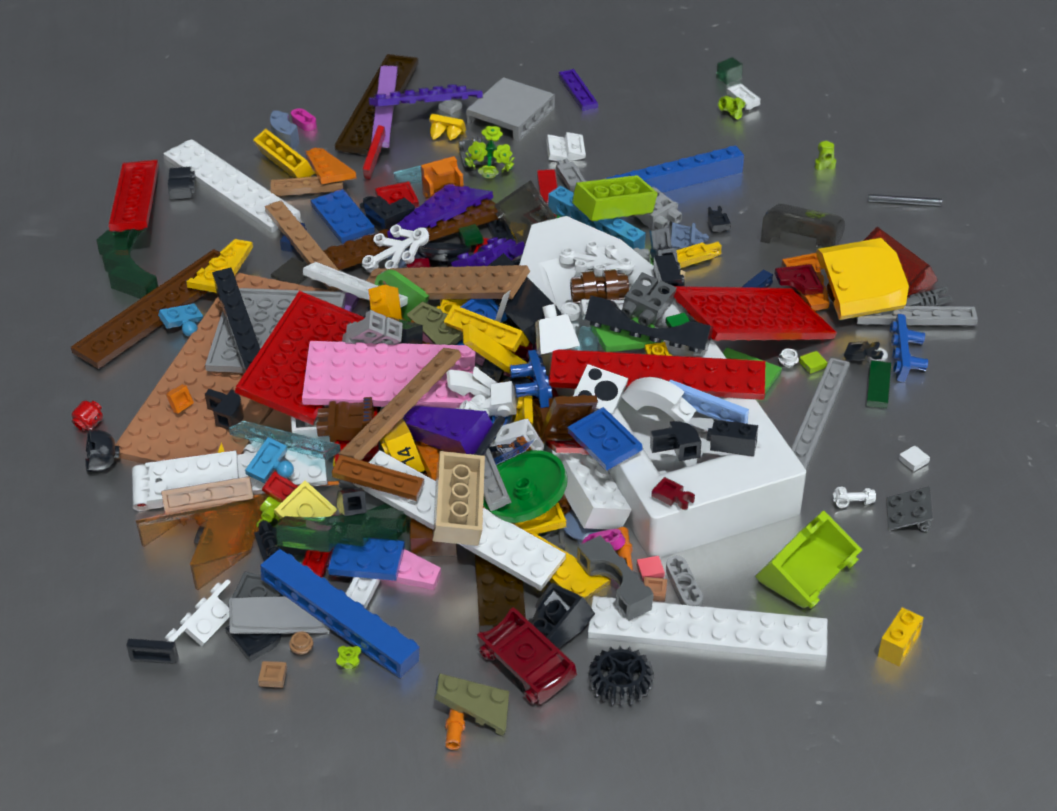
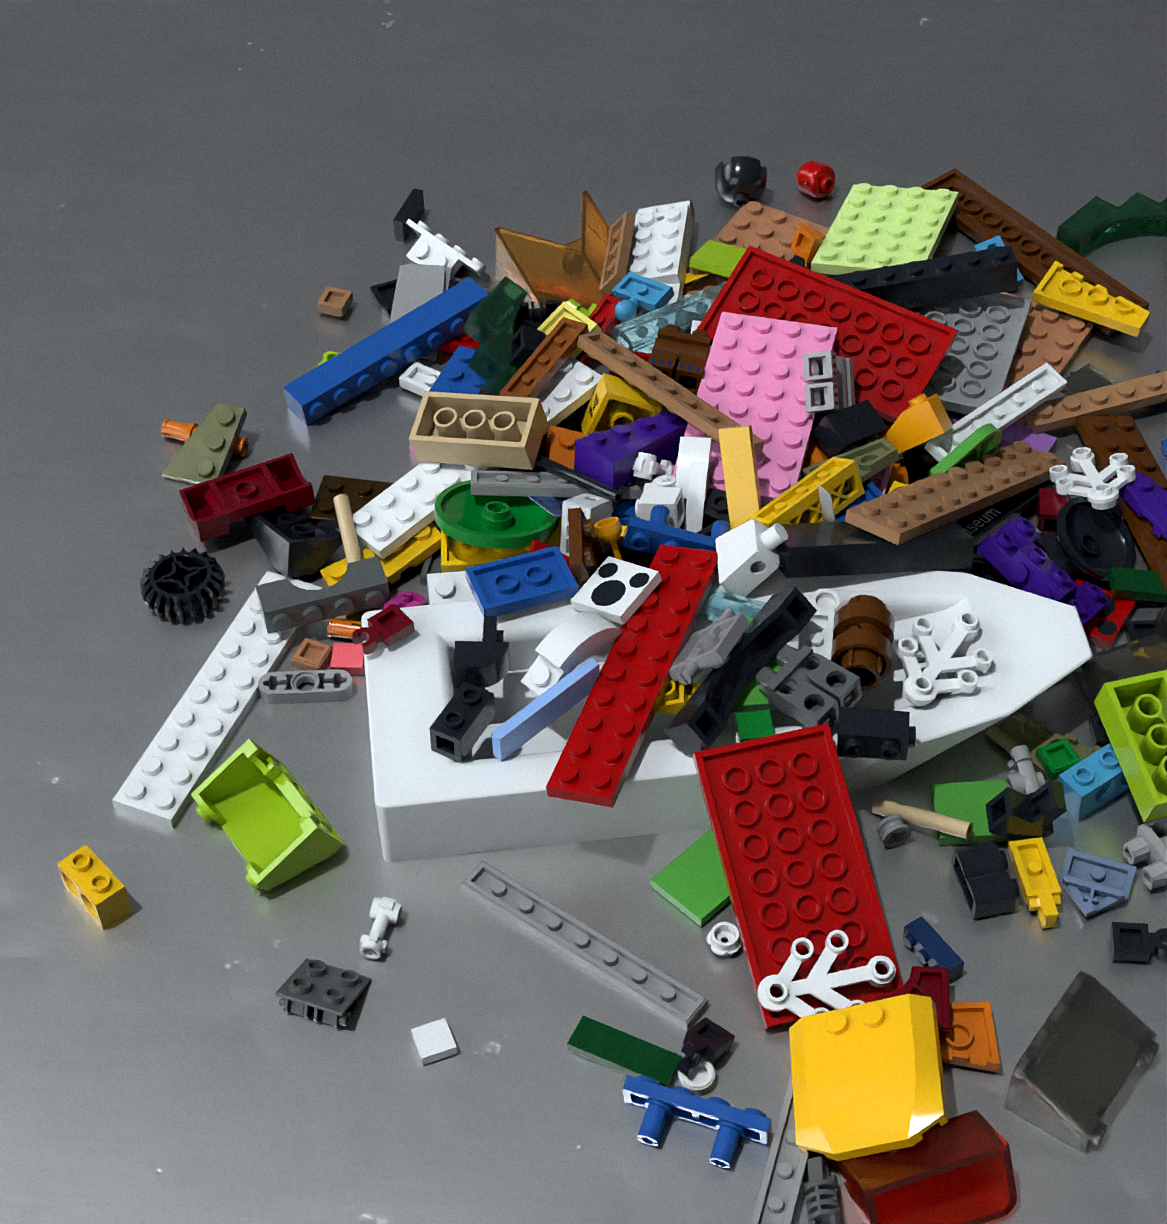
camera: 105 degrees right, 5 degrees up
medium nougat plate [289,631,313,654] -> none
lime tile [799,351,828,374] -> none
none -> tan piece [333,494,362,565]
none -> light orange hinge [594,517,622,560]
none -> light grey plate [669,608,749,685]
none -> lime tile [689,240,746,278]
none -> white plant [757,930,896,1017]
none -> yellowish green plate [811,183,959,275]
none -> black brick [951,841,1020,919]

